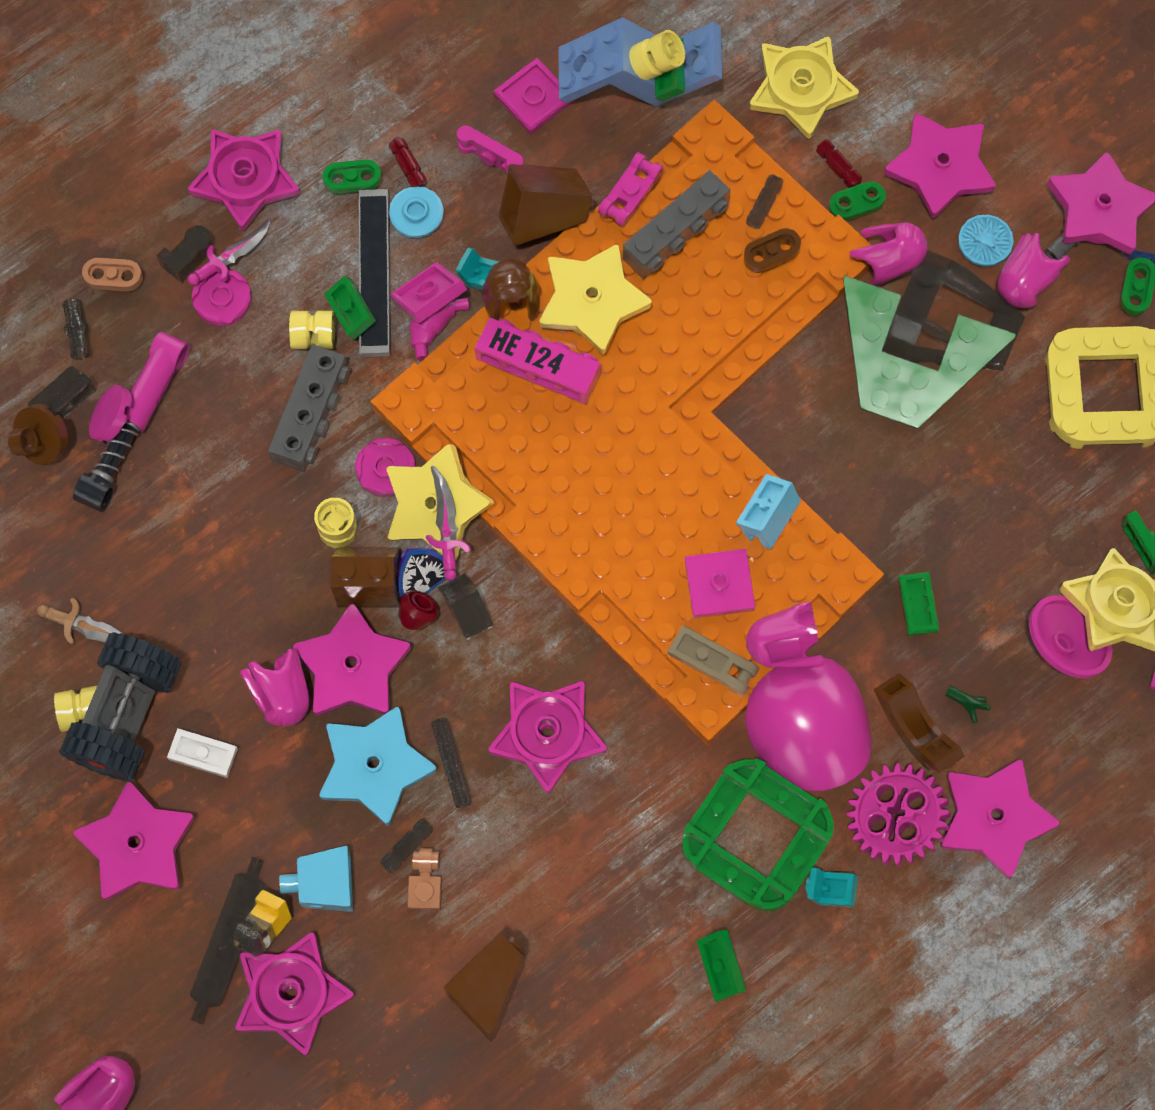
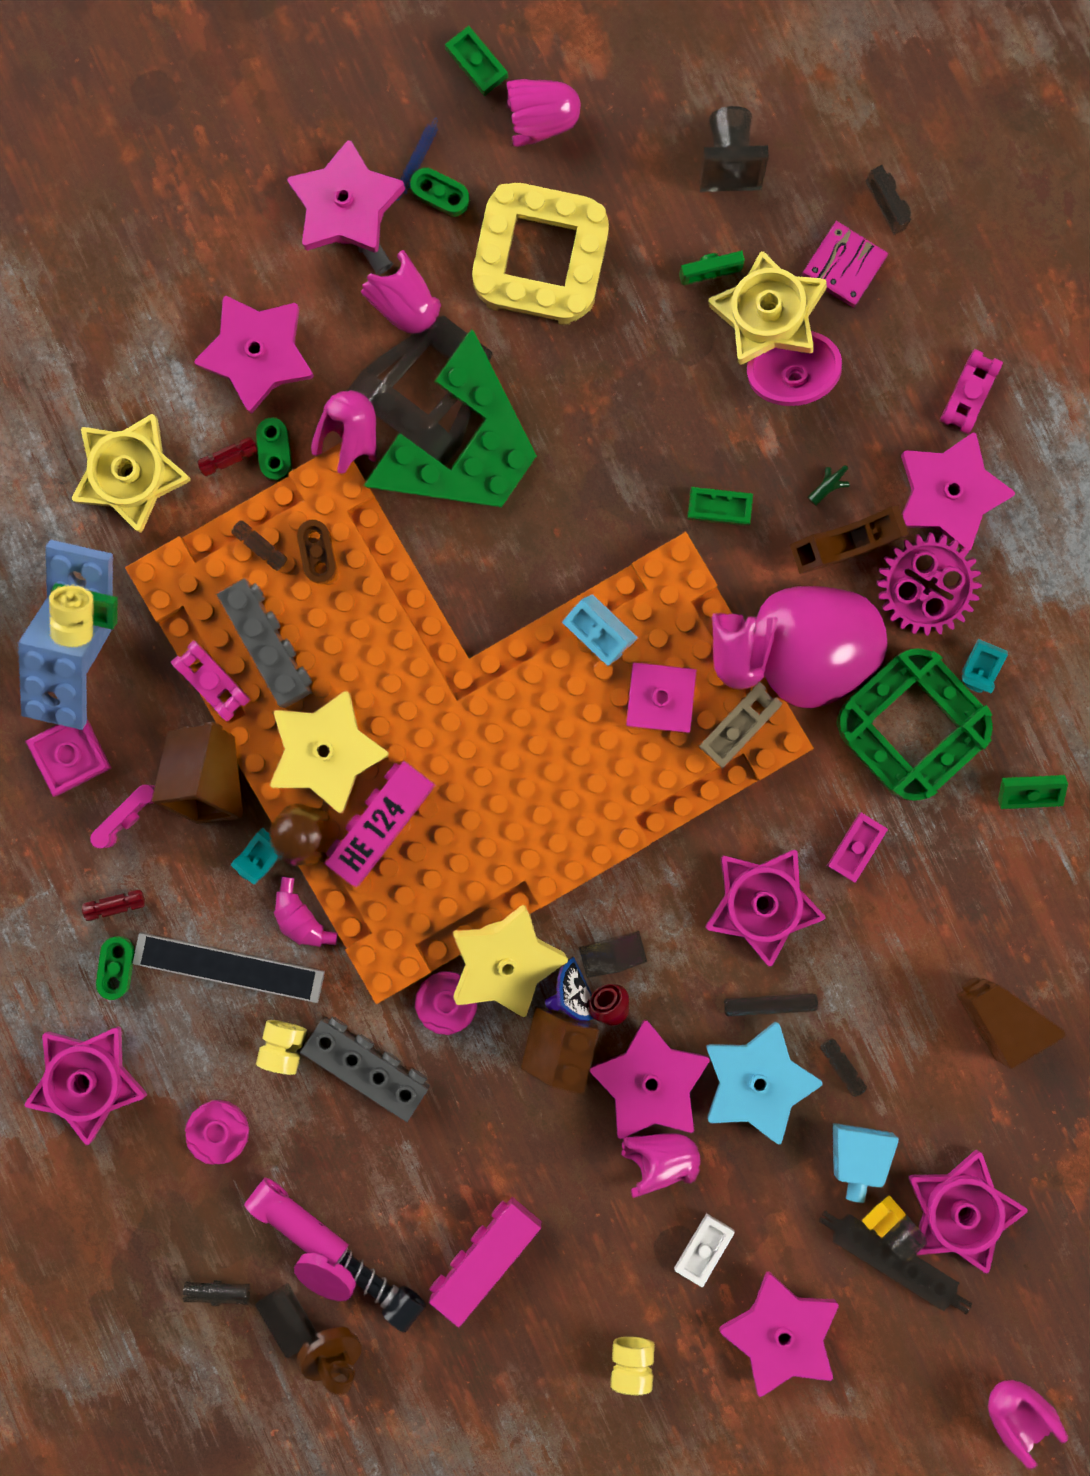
camera: 75 degrees left, 15 degrees up
medium nougat piece [37,598,123,645] -> none
black plate [59,632,182,782] -> none
nougat plate [82,258,143,292] -> none
clear smoke leg [157,225,213,283] -> none
piece [188,219,271,285] -> none
light yellow wheel [314,498,358,548] -> none
green plate [324,275,376,340] -> none
medium azure wheel [389,187,444,238] -> none
dark pink tile [390,262,467,323] -> none
nougat plate [408,848,442,910] -> none
piece [426,466,471,581] -> none
medium azure wheel [958,214,1014,267] -> none
none -> dark pink brick [429,1197,541,1328]
none -> dark pink plate [827,812,888,883]
none -> dark pink plate [940,349,1003,434]

